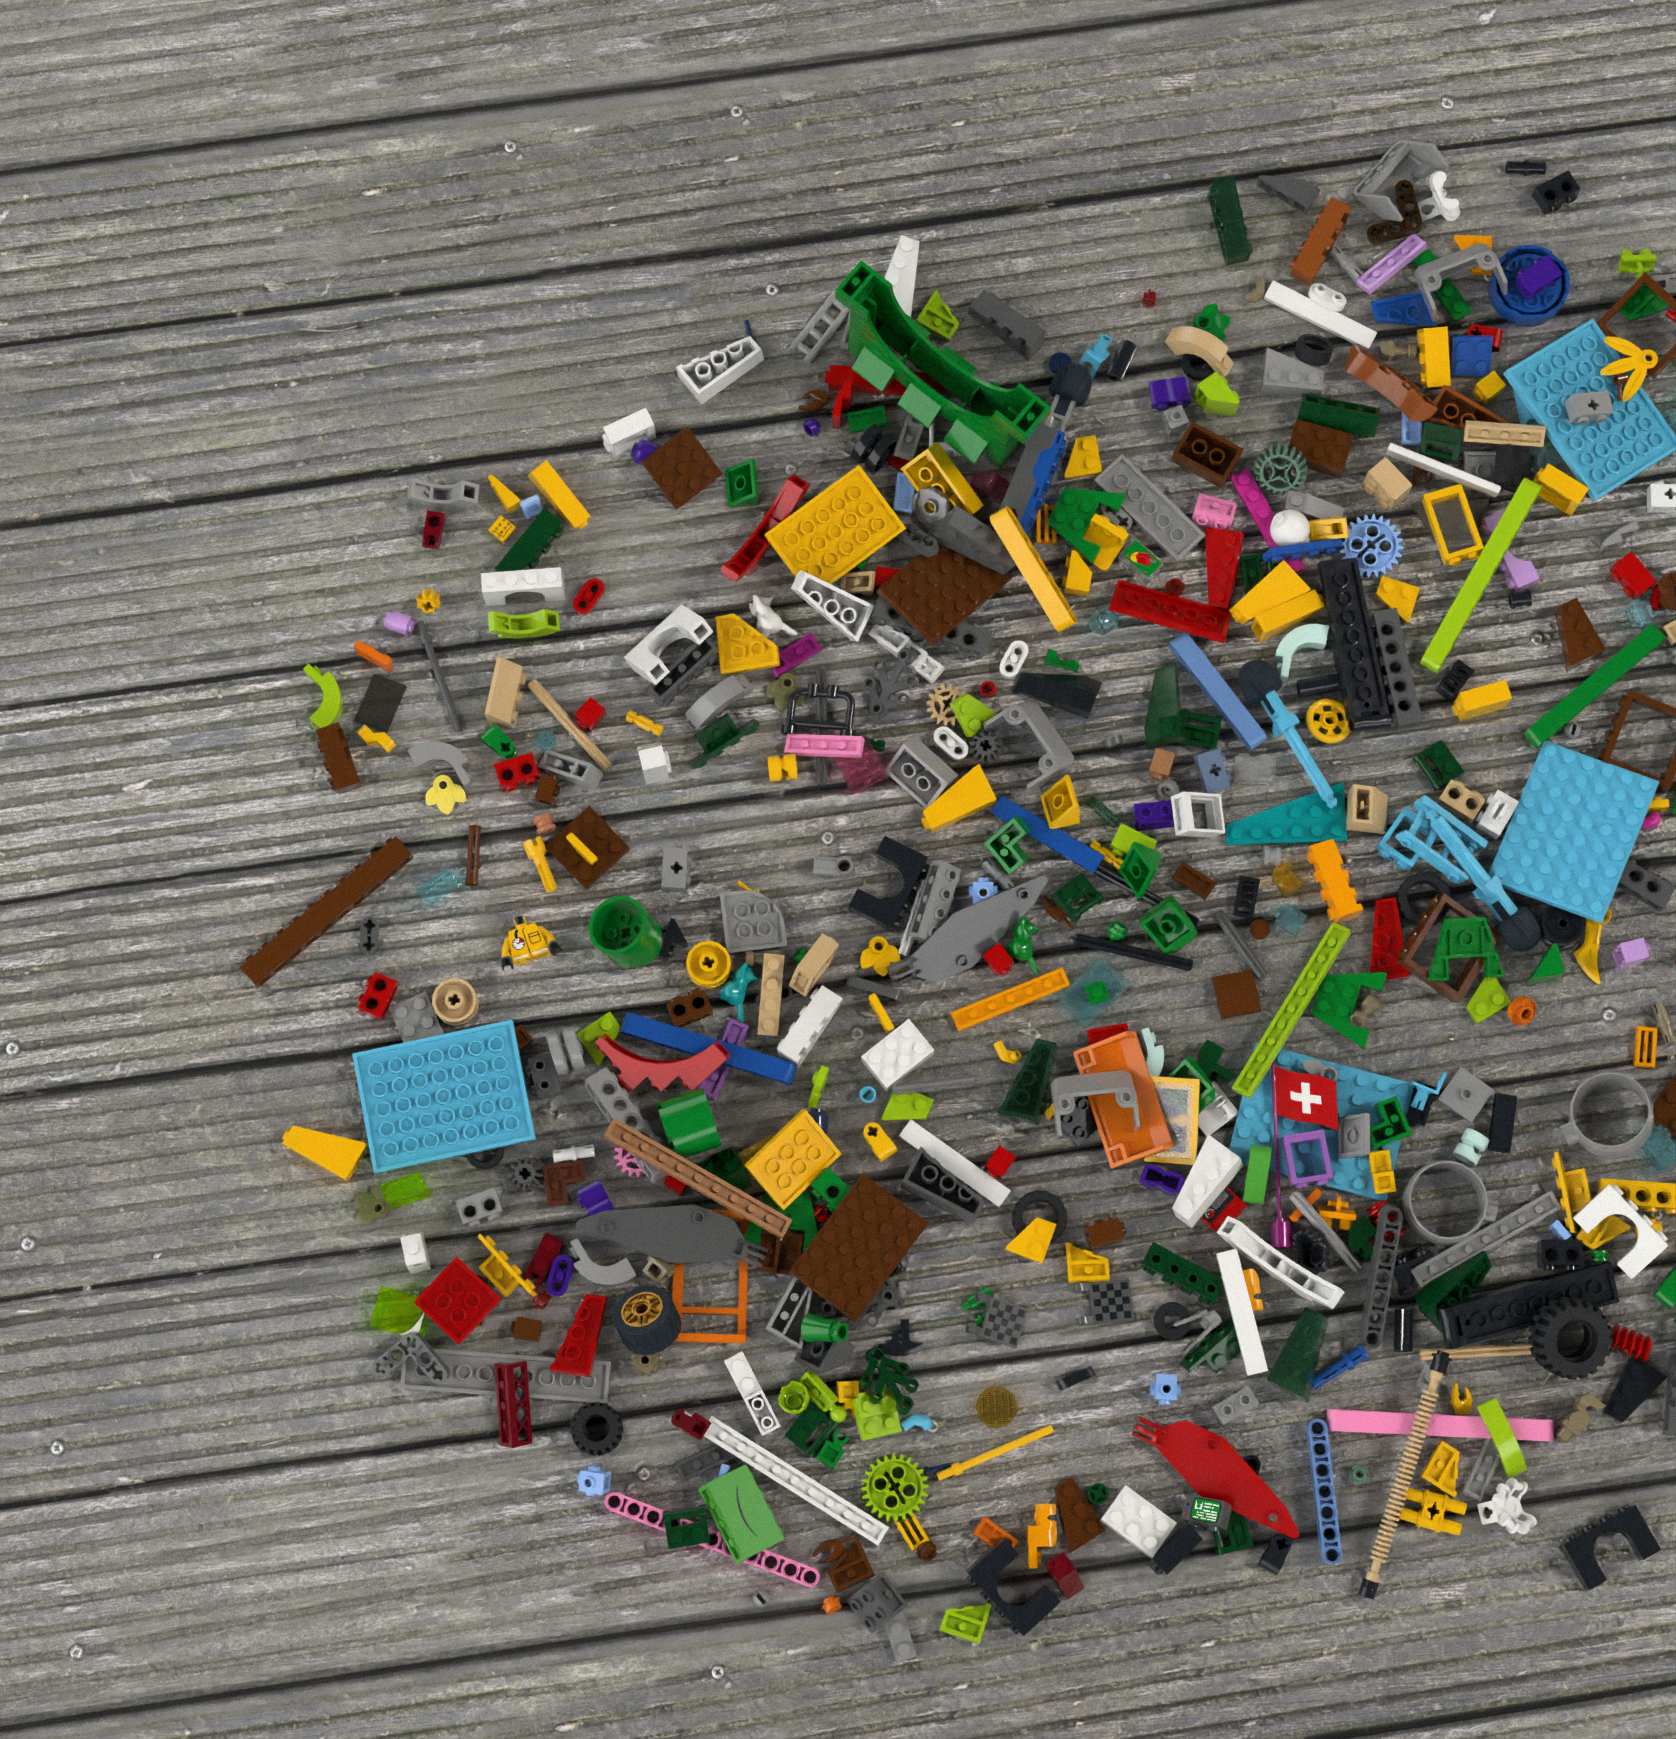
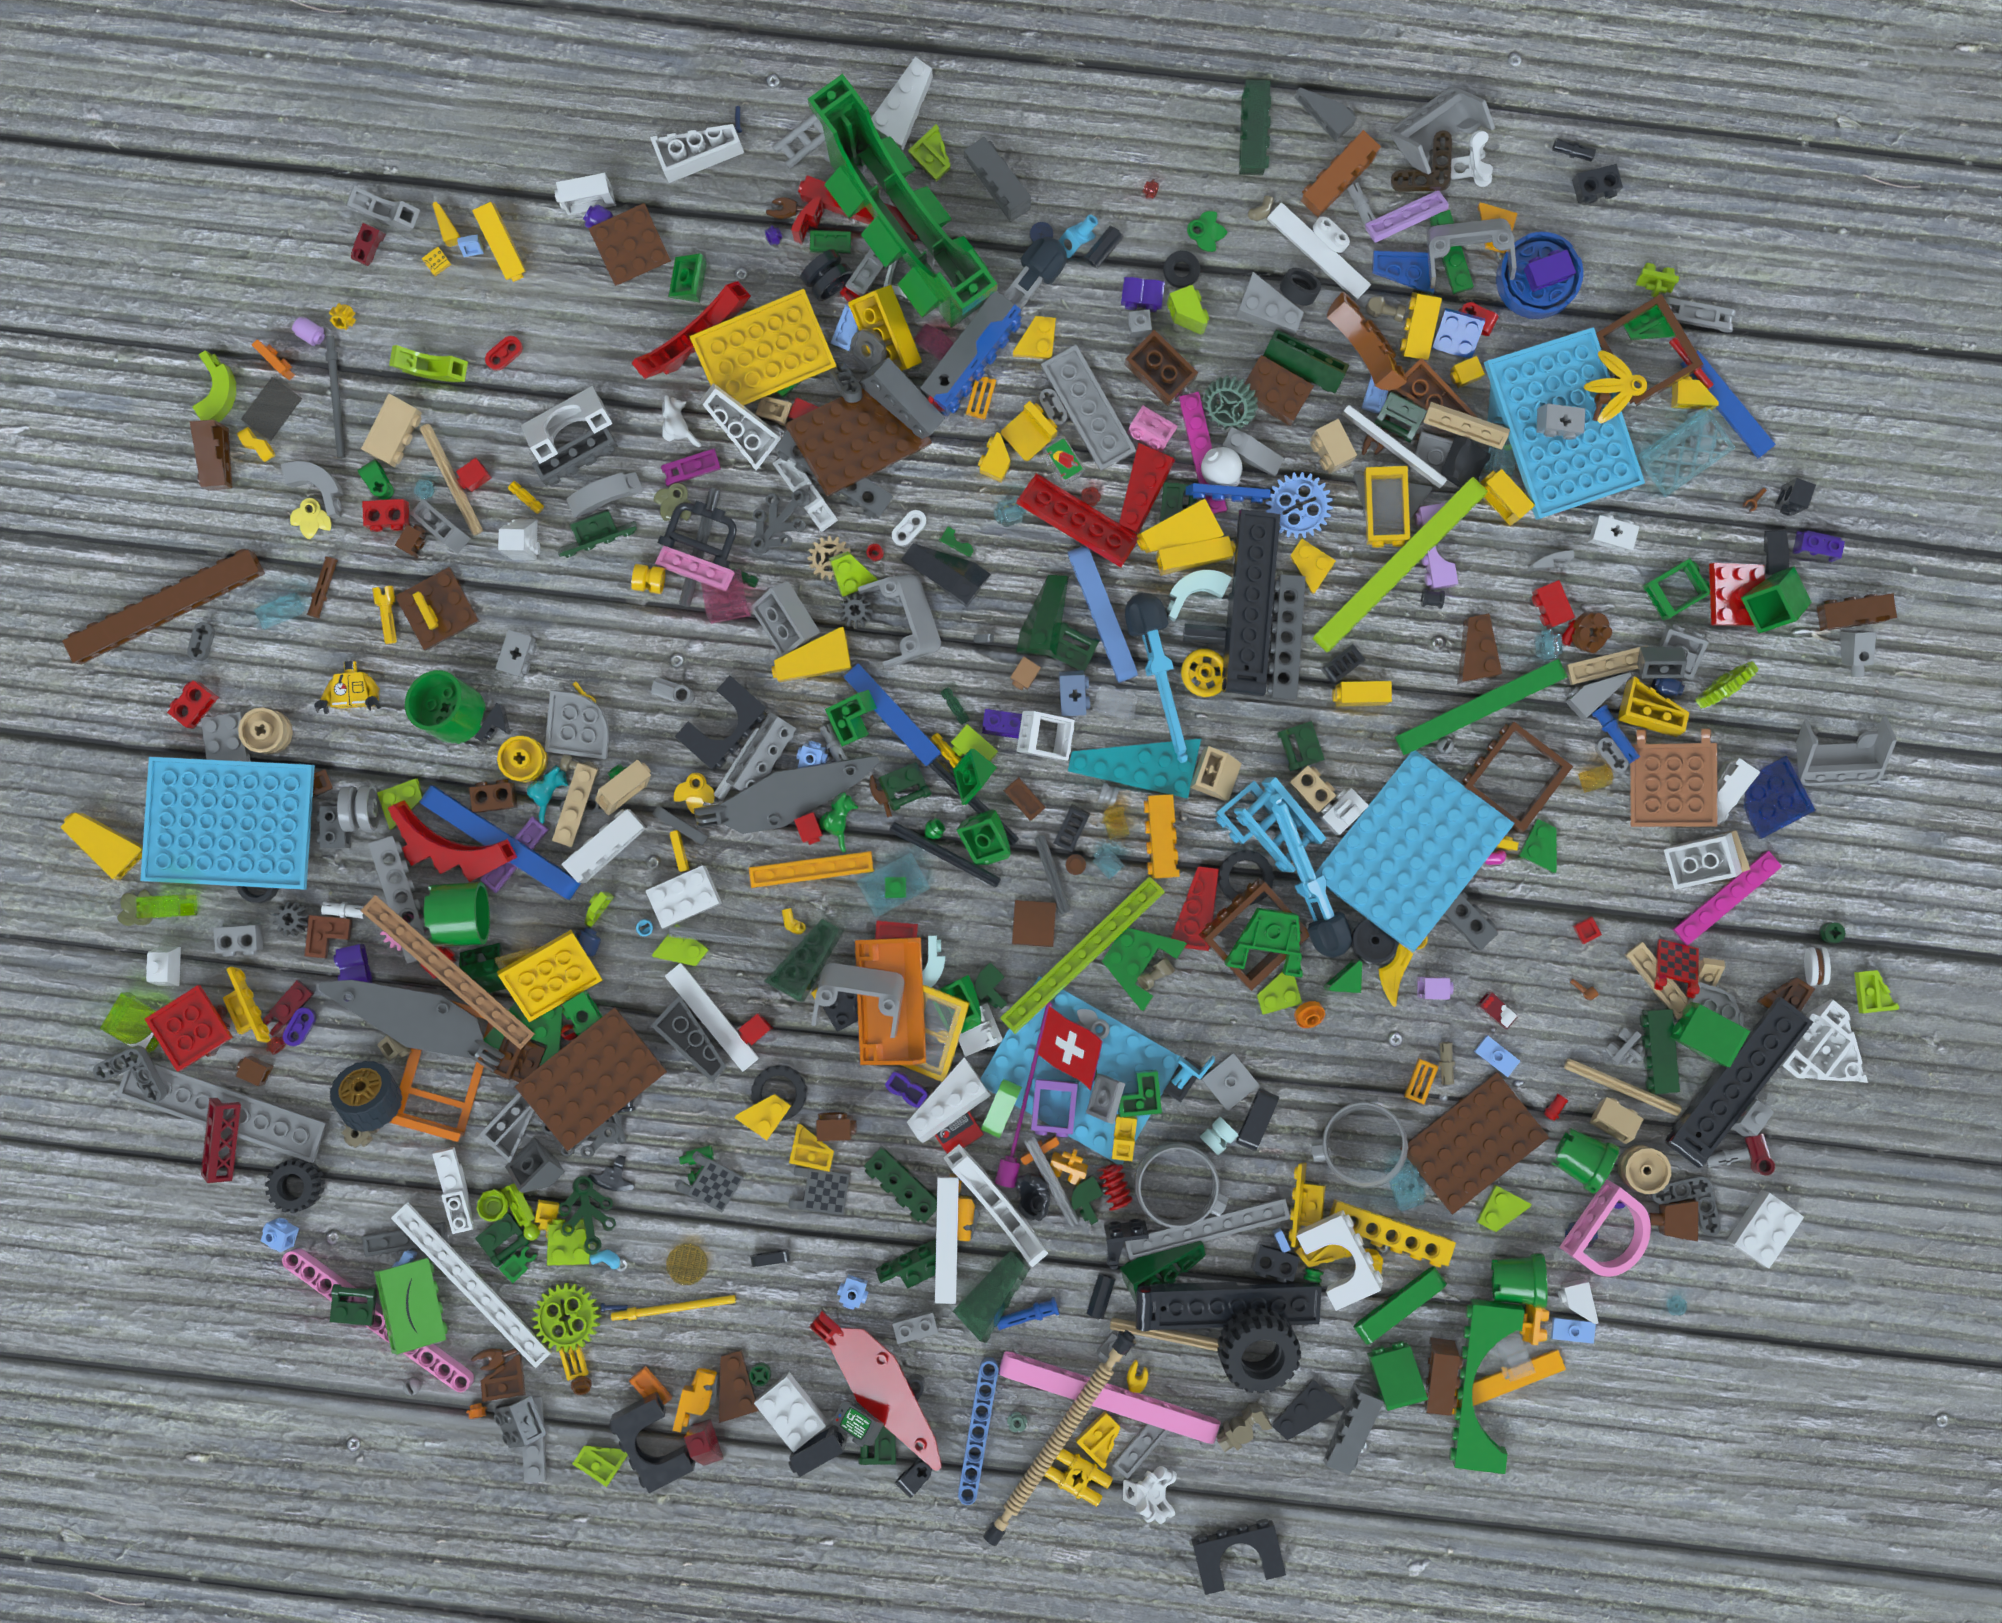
camera: 15 degrees right, 10 degrees up
white arch [481,567,565,606] -> none
dark green brick [495,508,564,572] -> none
nougat wheel [533,813,556,836] -> none
red wing [549,1294,608,1377] -> none
light grey arch [570,1238,637,1287] -> none
dark red leg [671,1409,711,1441] -> none
yellow plate [715,614,780,676] -> none
green plant [801,1313,848,1343] -> none
yellow piece [863,1122,898,1163] -> none
white plate [933,727,968,761] -> none
yellow beam [990,506,1077,632] -> none
yellow slope [1040,774,1080,829] -> none
green wing [1048,488,1126,564] -> none
black tyre [1154,1302,1191,1340] -> none
light grey tile [1157,779,1179,800] -> none
tan arch [1165,326,1234,377] -> none
light grey plant [1173,1309,1222,1355] -> none
yellow slope [1308,515,1349,541] -> none
dark grey beam [1359,1204,1403,1348] -> none
lime slope [1476,1397,1527,1479] -> none
red piece [1609,1324,1652,1363] -> none

